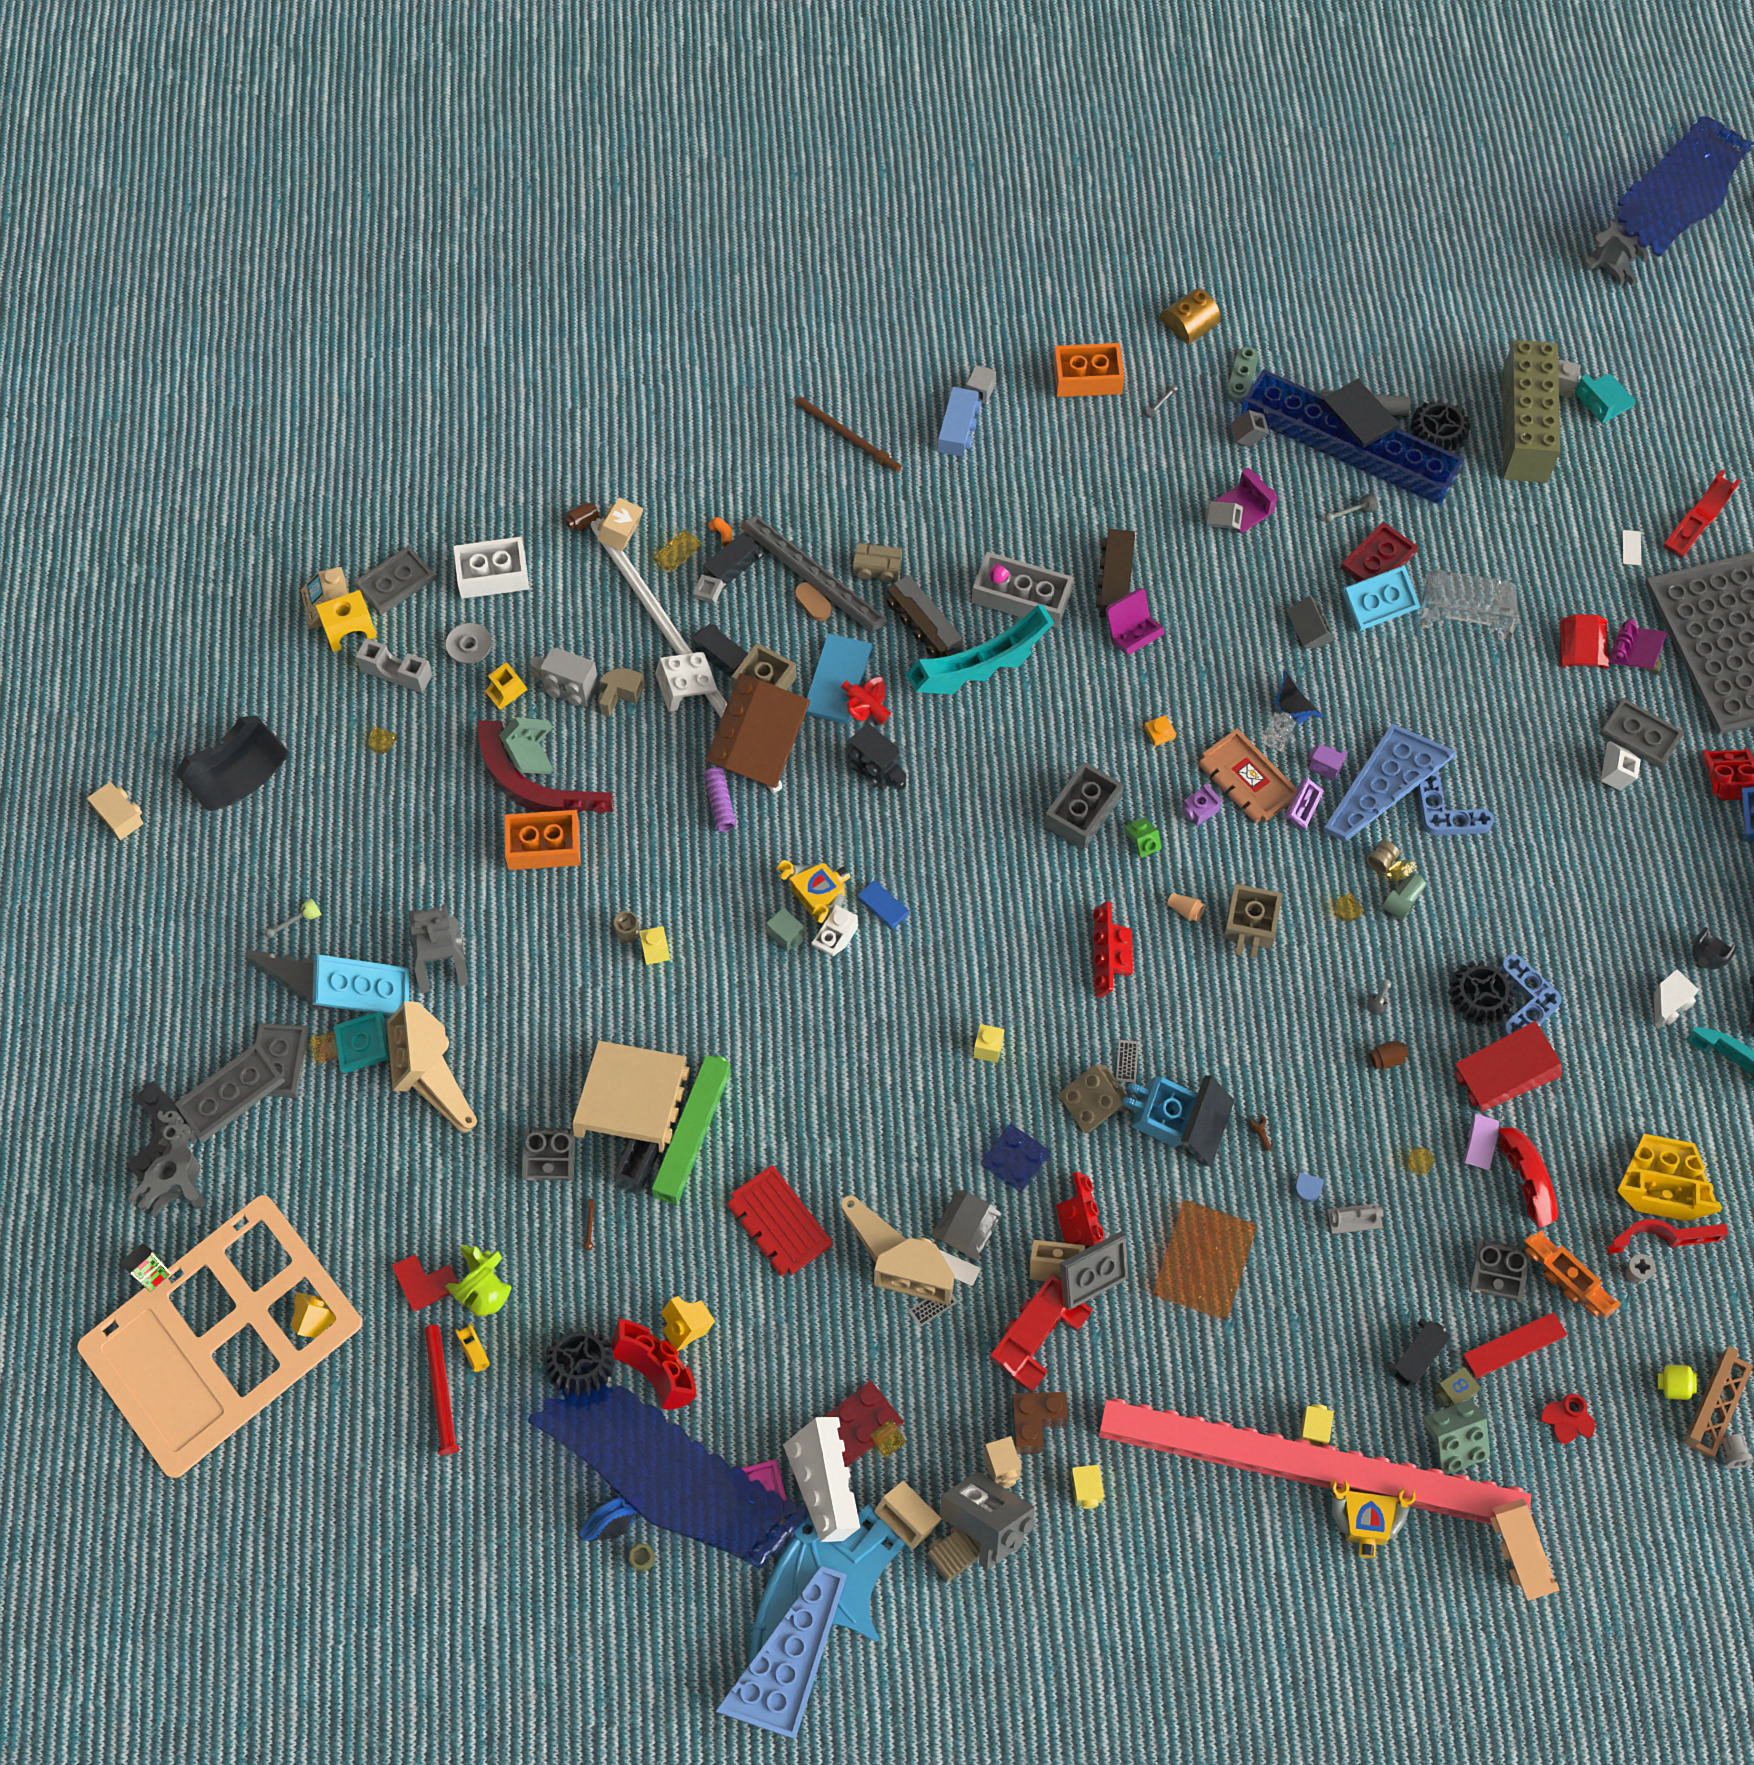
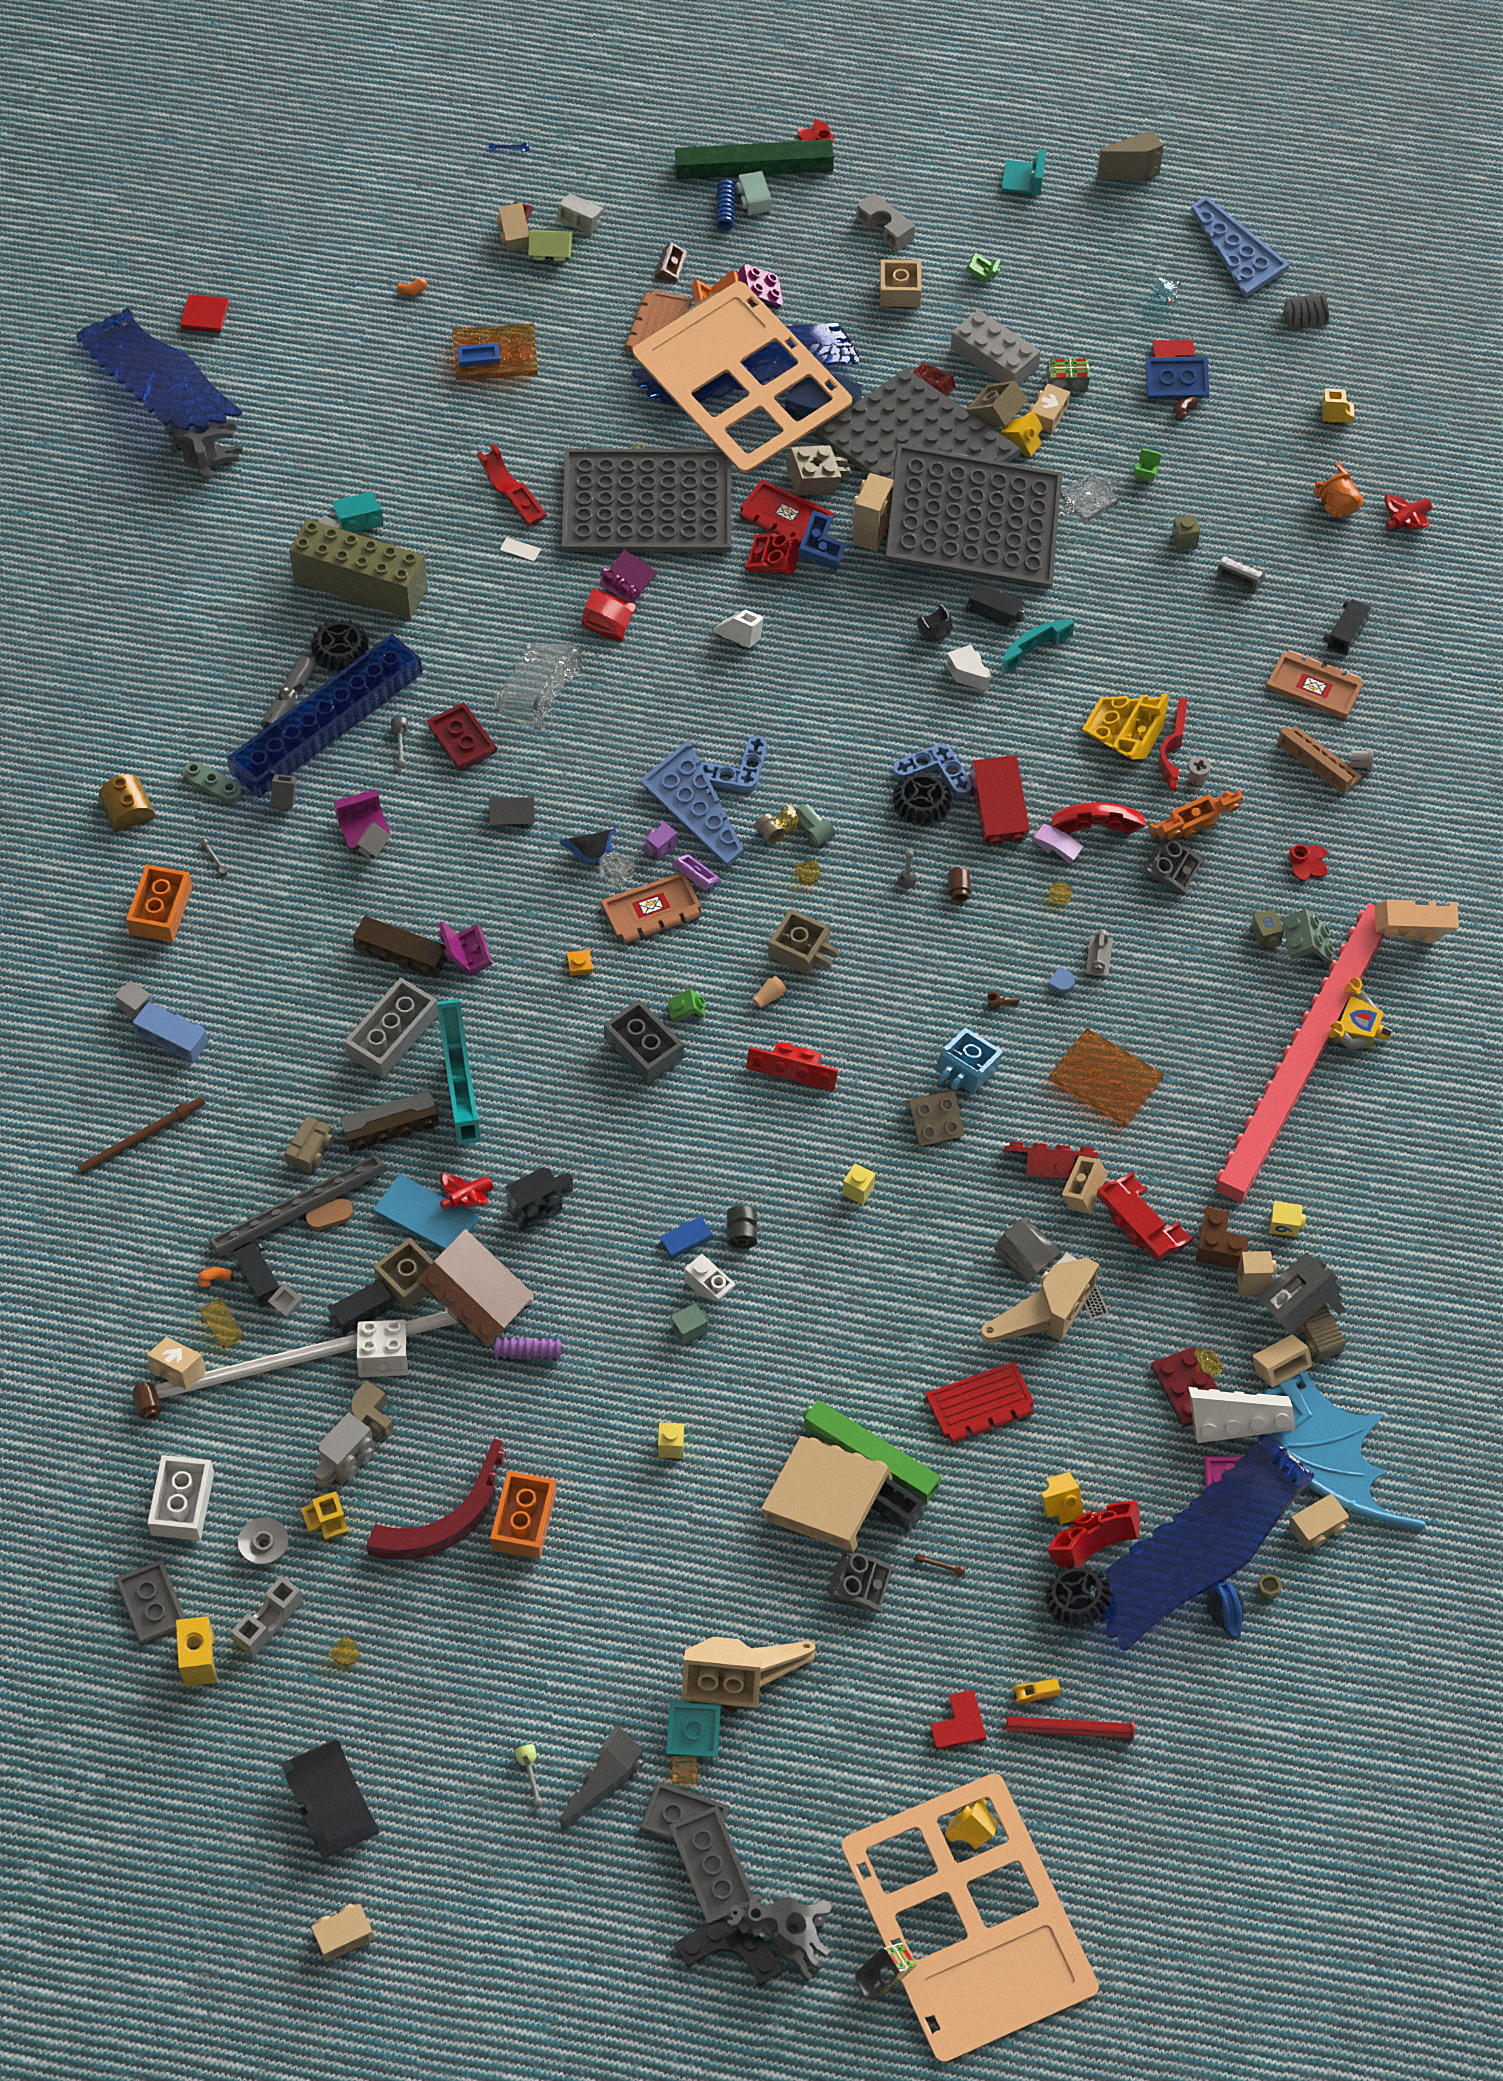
camera: 75 degrees left, 5 degrees down
tan slope [301,567,349,629] -> none
medium azure tile [312,954,409,1015] -> none
dark grey animal [408,904,468,993] -> none
lime piece [445,1245,511,1317] -> none
sand green bracket [499,717,553,774] -> none
dark tan wheel [614,911,640,943] -> none
medium blue wing [715,1566,847,1740] -> none
torso [776,860,850,923] -> none
clear blue plate [981,1123,1052,1193] -> none
dark pink hinge [989,563,1009,584] -> none
dark grey tile [1060,1232,1128,1310] -> none
sticker [1116,1040,1138,1083] -> none
black tile [1181,1075,1235,1167] -> none
medium lavender brick [1182,784,1222,826] -> none
light yellow brick [1299,1404,1334,1447] -> none
black tile [1322,379,1399,448] -> none
medium azure tile [1341,565,1421,632] -> none
black brick [1385,1319,1451,1391] -> none
red tile [1462,1312,1567,1380] -> none
dark grey tile [1599,697,1685,769] -> none
neon yellow head [1658,1365,1697,1400] -> none
none -> pearl dark grey wheel [727,1206,757,1249]
none -> tan piece [1288,1494,1349,1550]

